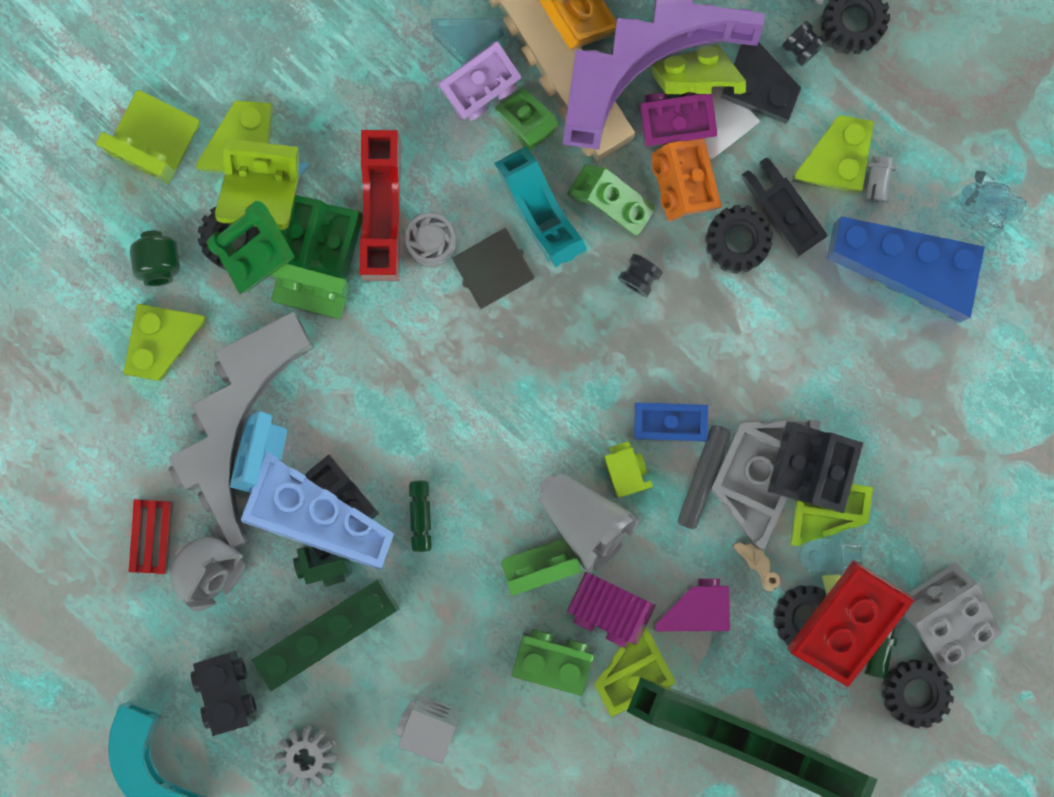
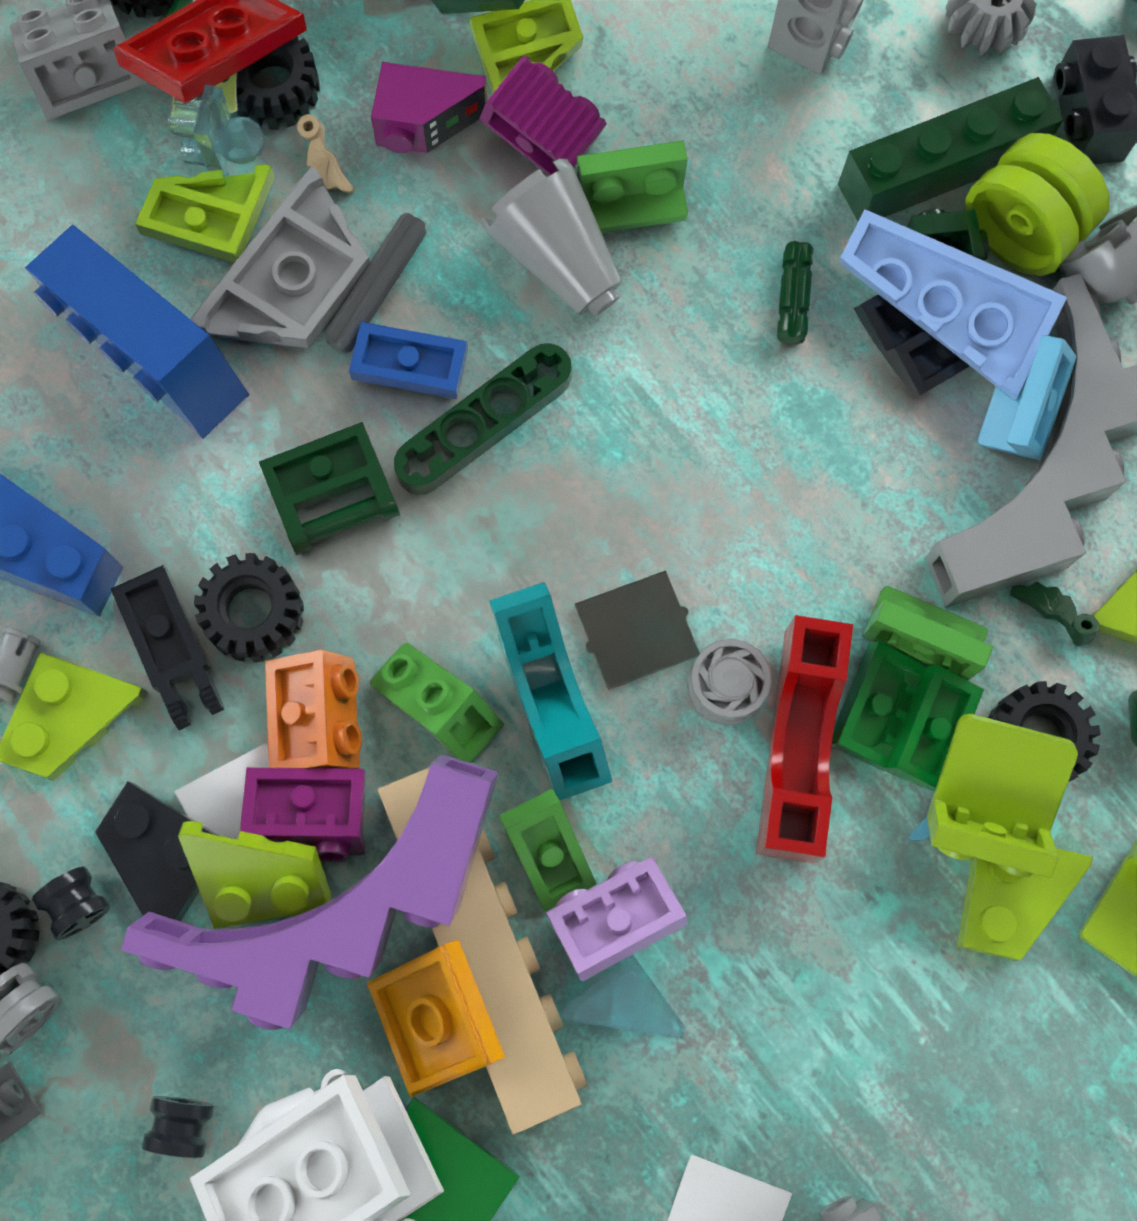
camera: 175 degrees left, 10 degrees down
green plate [207,201,295,294] -> none
bright green bracket [512,629,594,696] -> none
lime brick [603,441,653,499] -> none
black wheel [617,253,663,297] -> none
black slope [767,421,863,513] -> none
none -> blue wedge [25,224,250,439]
none -> dark green plate [259,422,400,556]
none -> dark green beam [394,343,572,495]
none -> lime wheel [965,133,1110,276]
none -> dark green piece [1010,581,1099,646]

